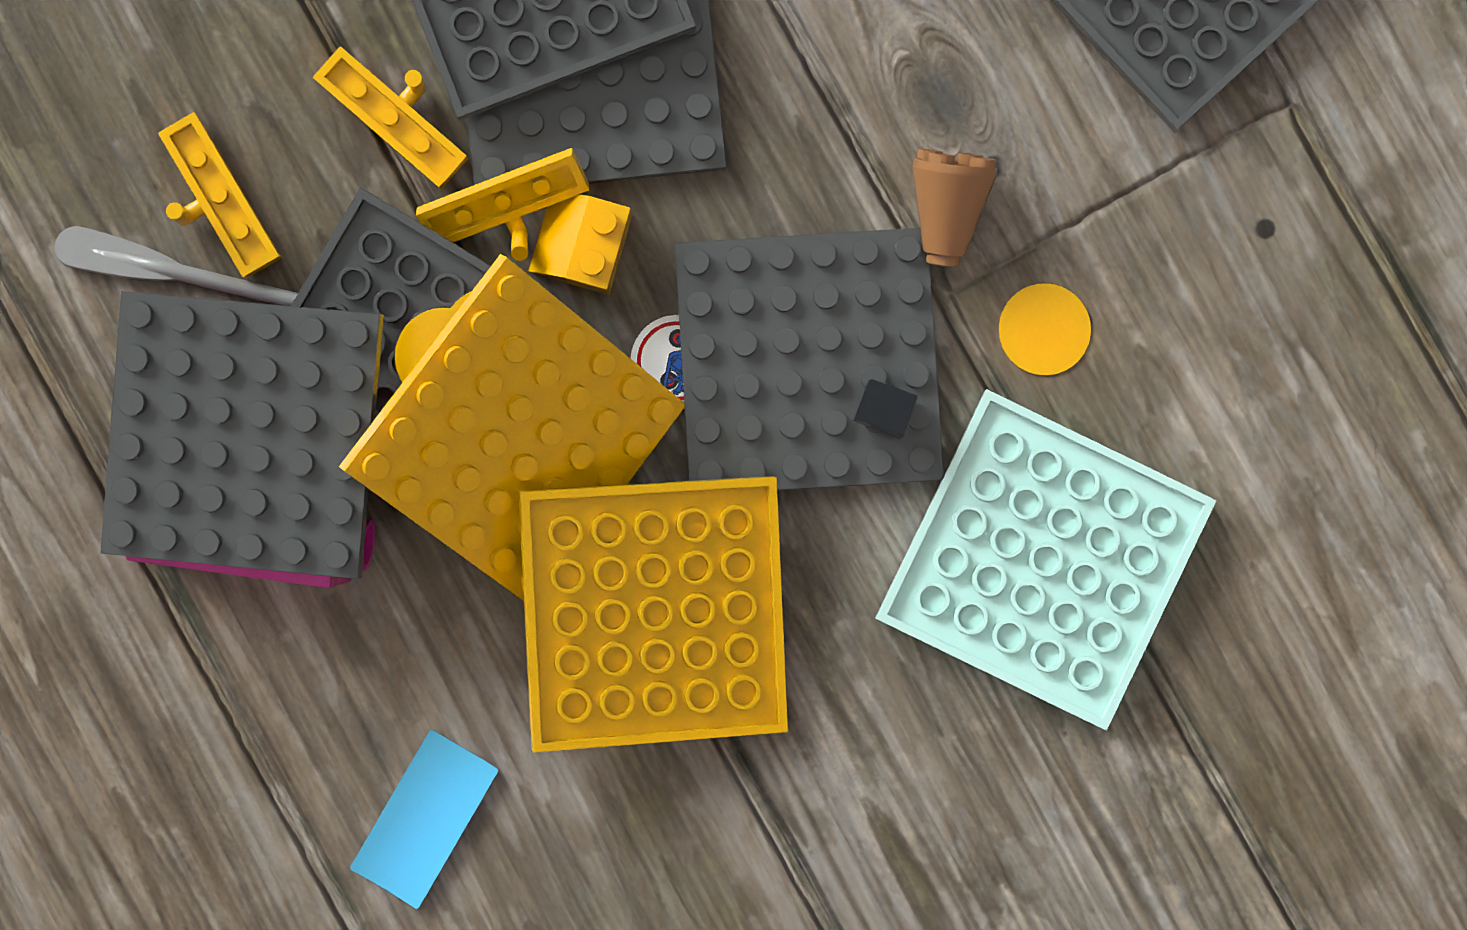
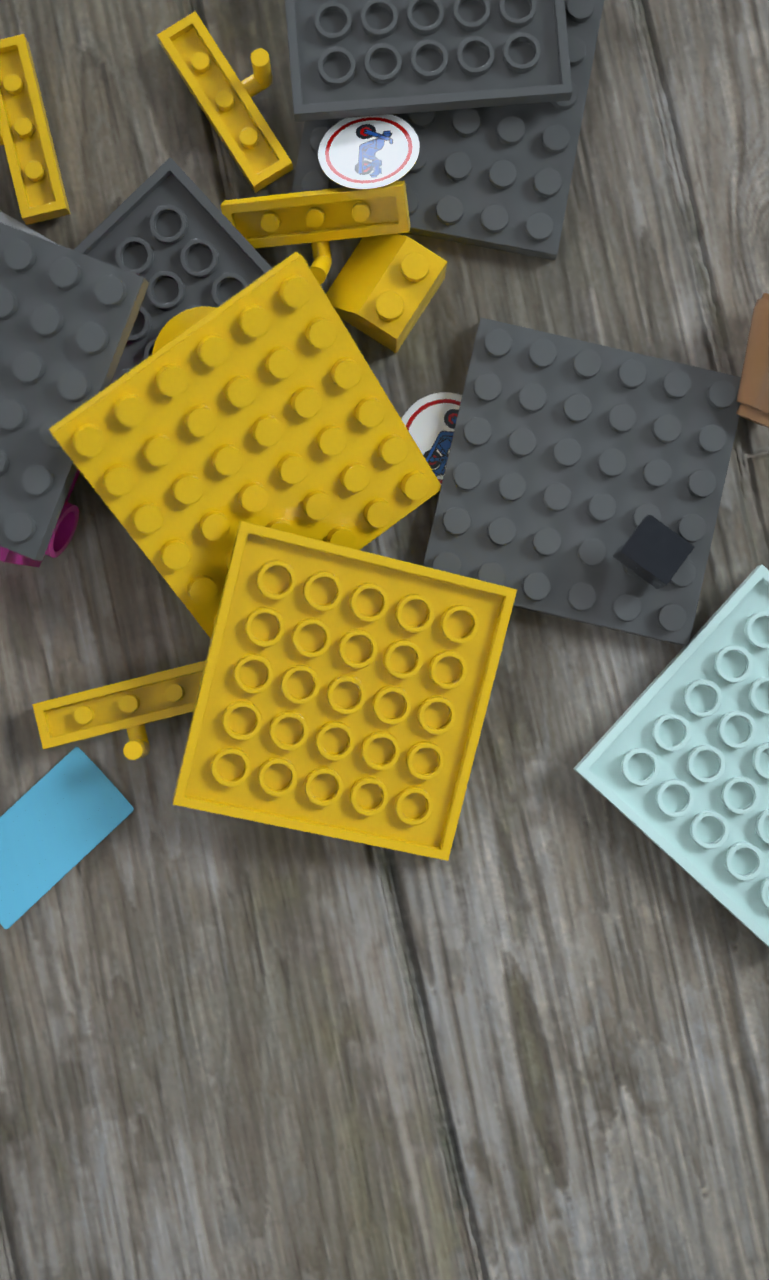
camera: 10 degrees right, 0 degrees up
none -> yellow plate [32,660,206,760]
none -> white sticker [318,115,420,189]

